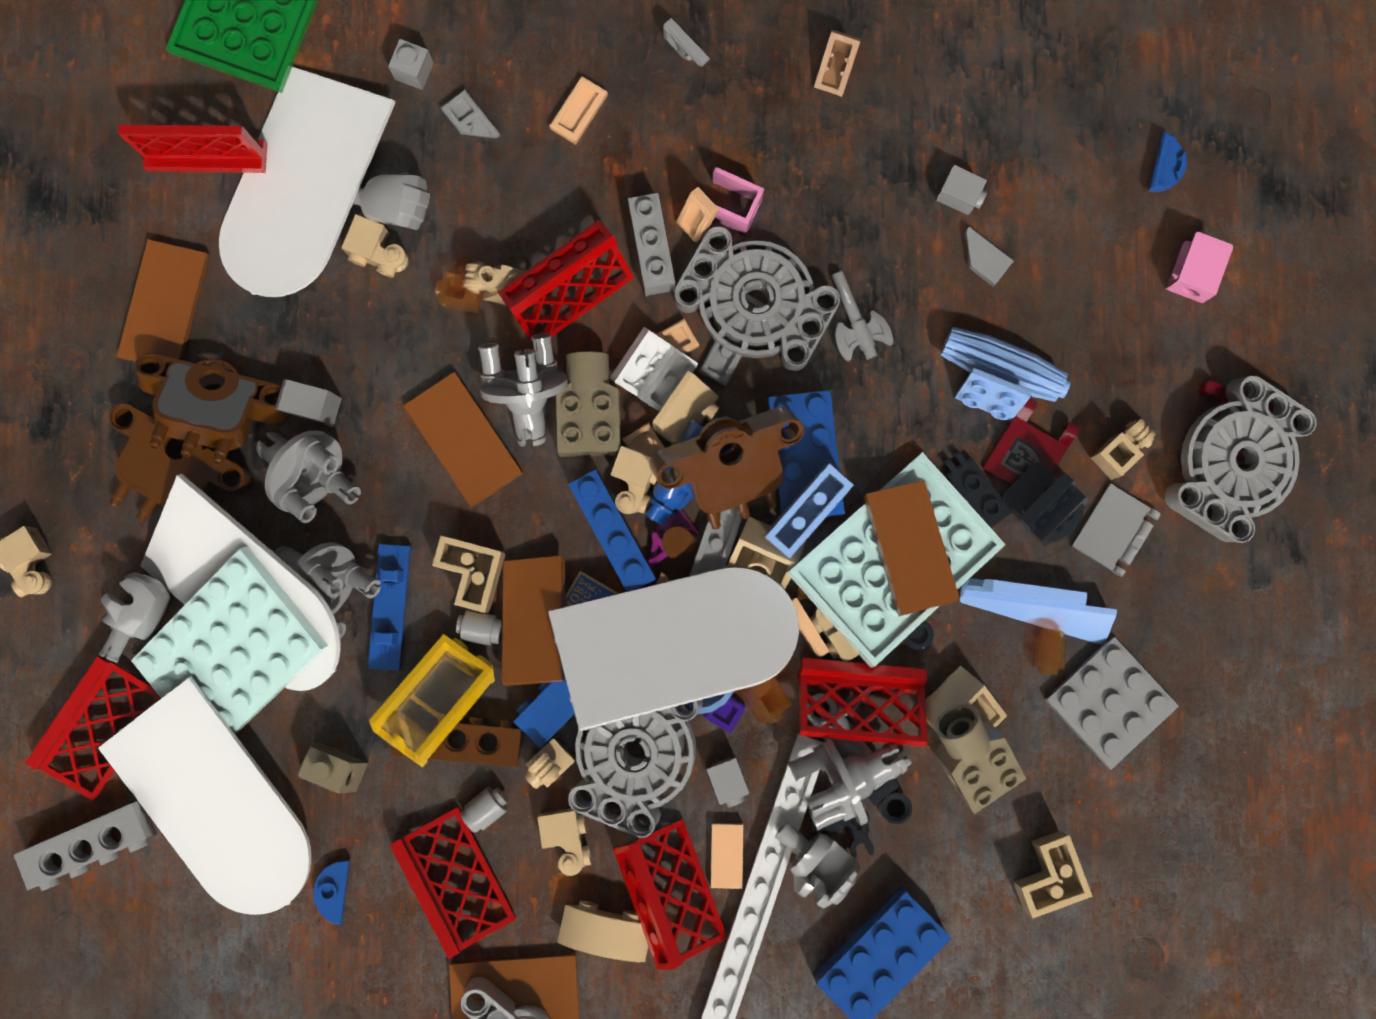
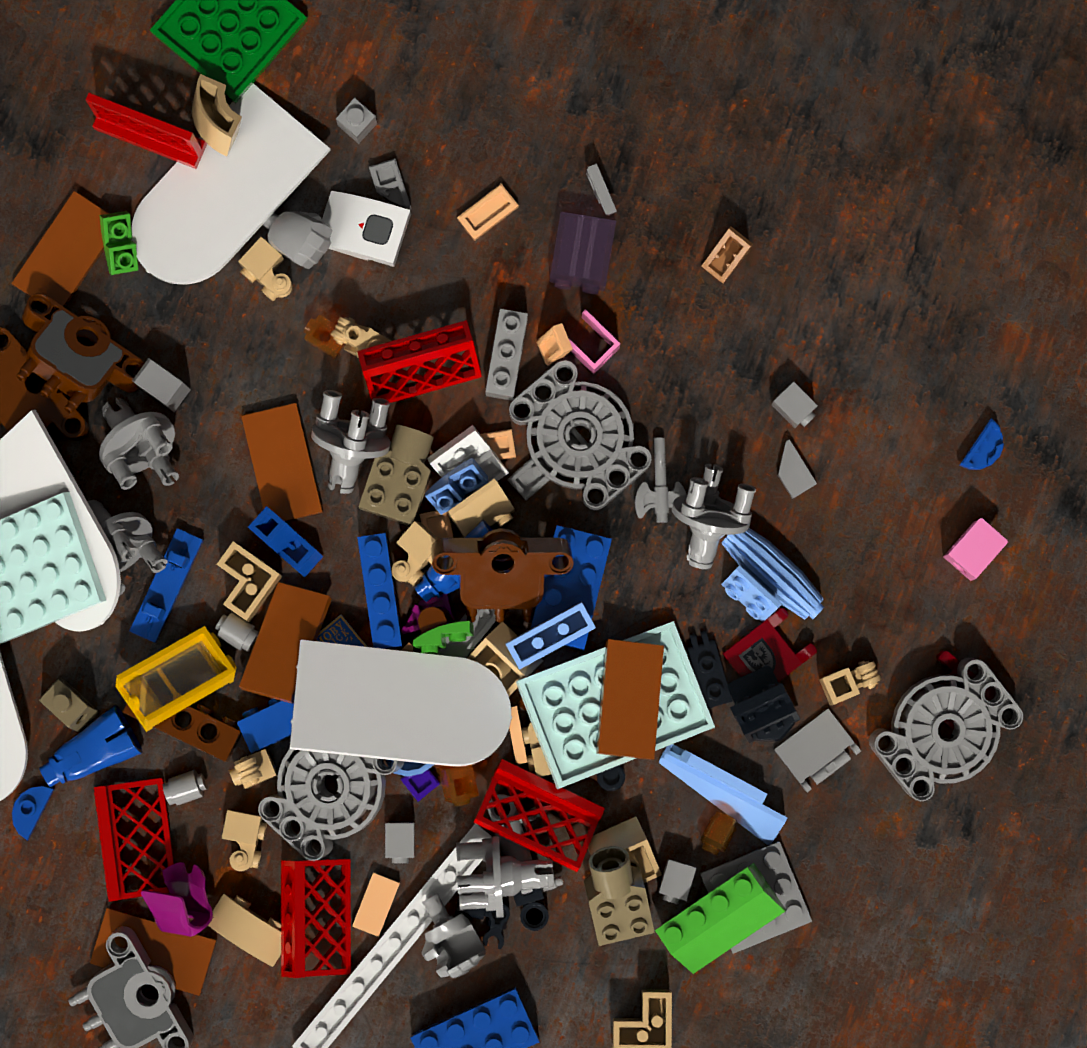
camera: 20 degrees right, 0 degrees up
none -> blue piece [39,705,143,787]
none -> bright green slope [99,211,138,275]
none -> magenta piece [141,862,214,937]
none -> tan brick [192,74,242,156]
none -> blue brick [248,506,324,577]
none -> white slope [322,191,411,267]
none -> bright green slope [413,621,474,654]
none -> medium blue slope [425,457,488,515]
none -> clear purple brick [550,212,616,294]
none -> bright green slope [655,863,787,974]
none -> light grey brick [658,859,696,904]
none -> light grey piece [672,464,756,569]

